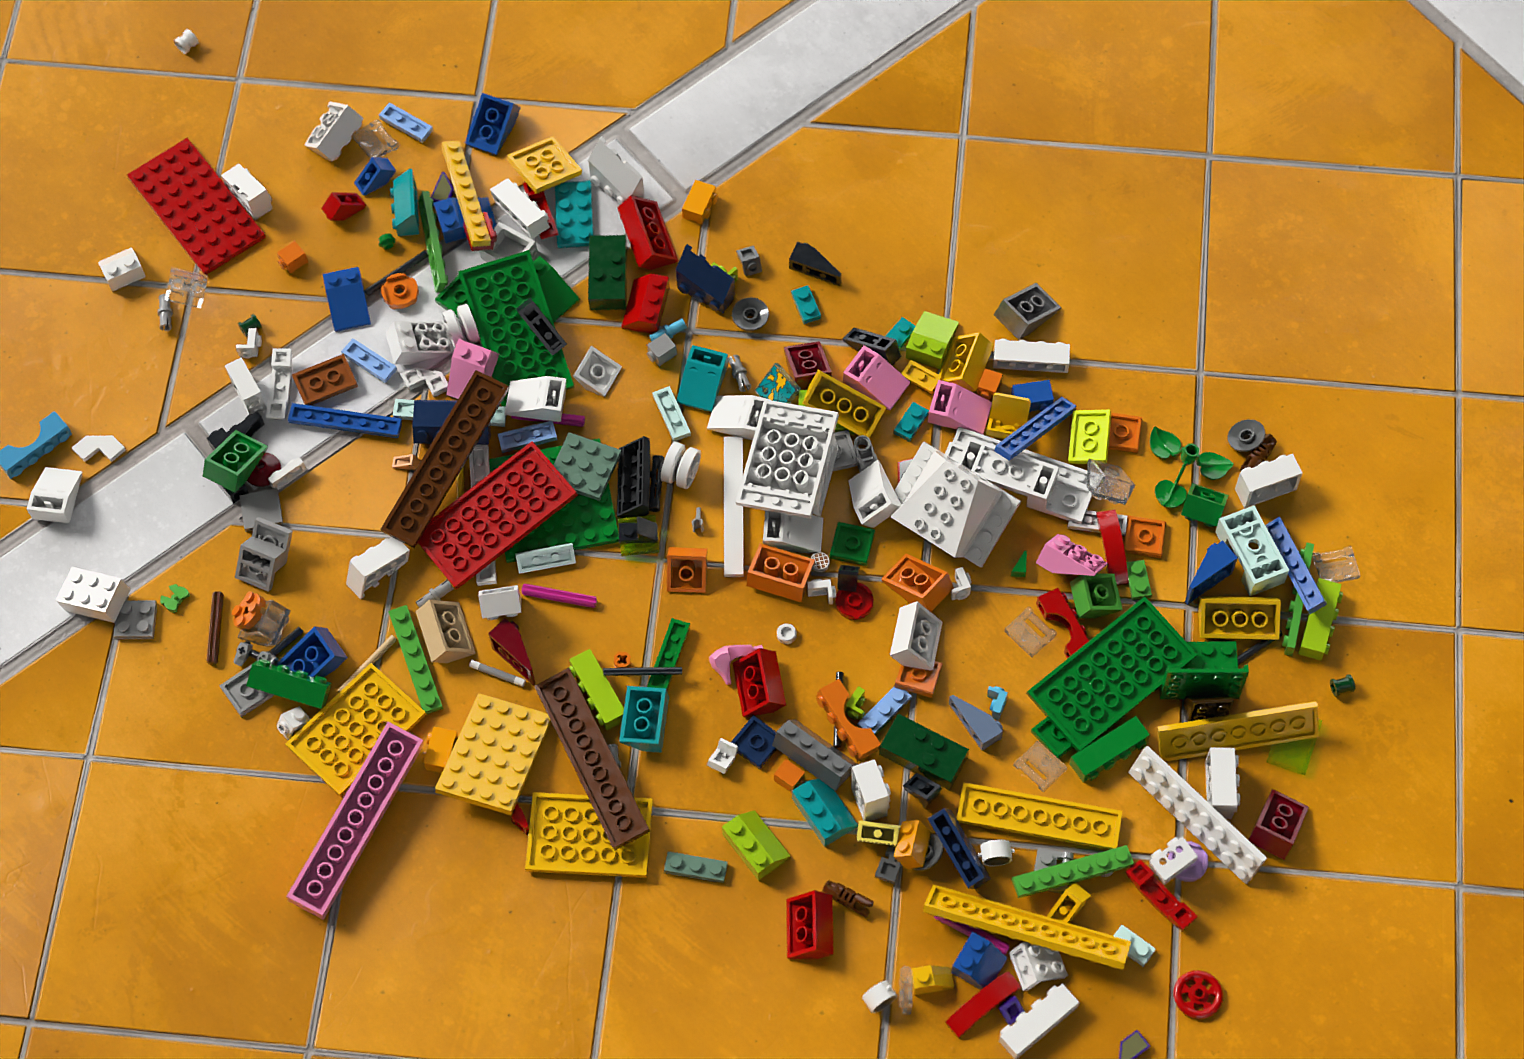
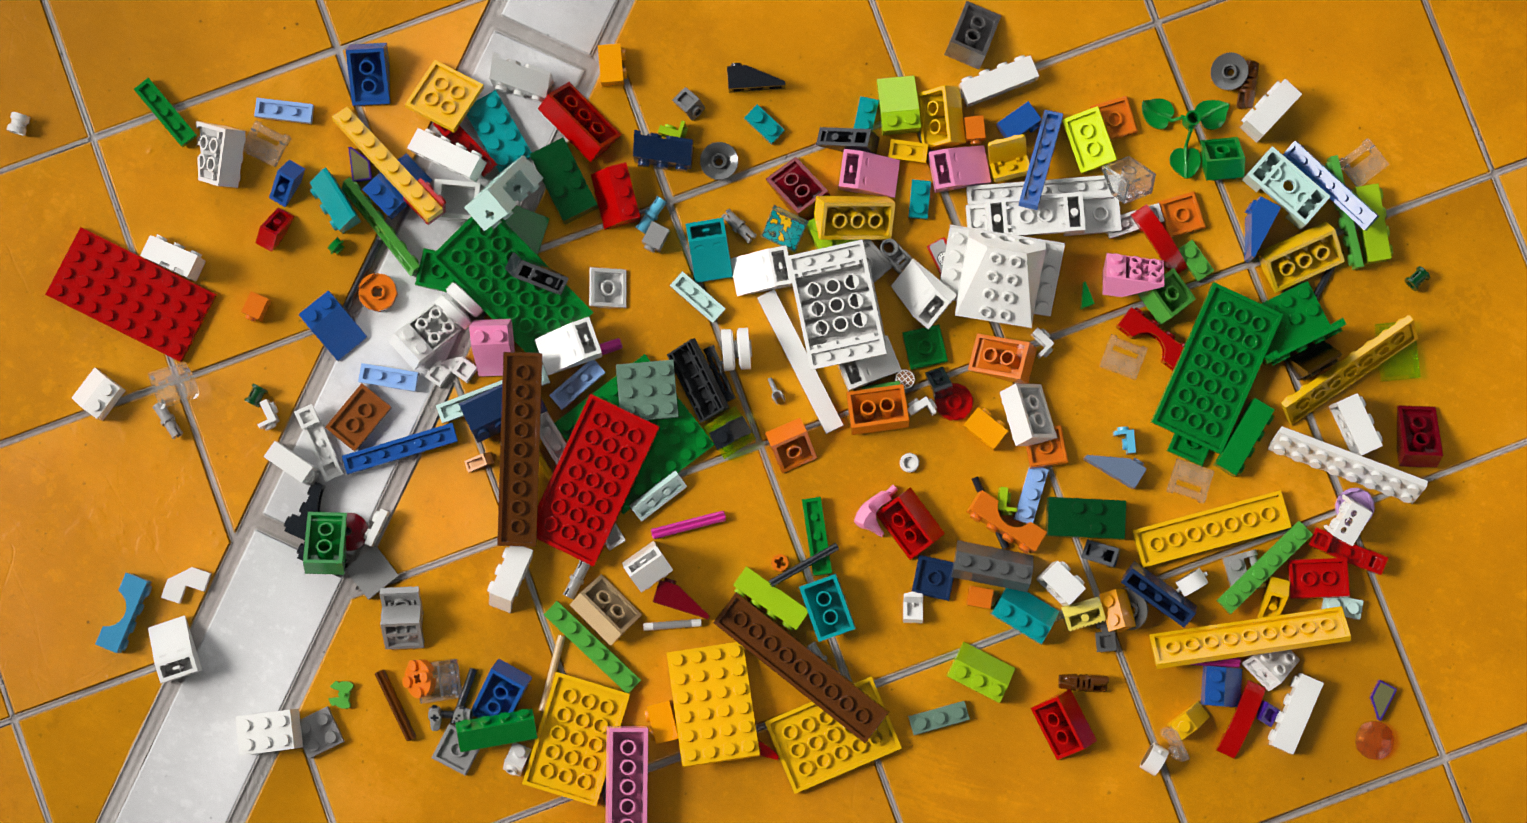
camera: 25 degrees left, 20 degrees up
red plate [1173,970,1223,1019] -> none
none -> green plate [134,78,197,147]
none -> light aqua plate [464,155,543,231]
none -> light orange brick [962,407,1008,450]
none -> red plate [1288,558,1350,599]

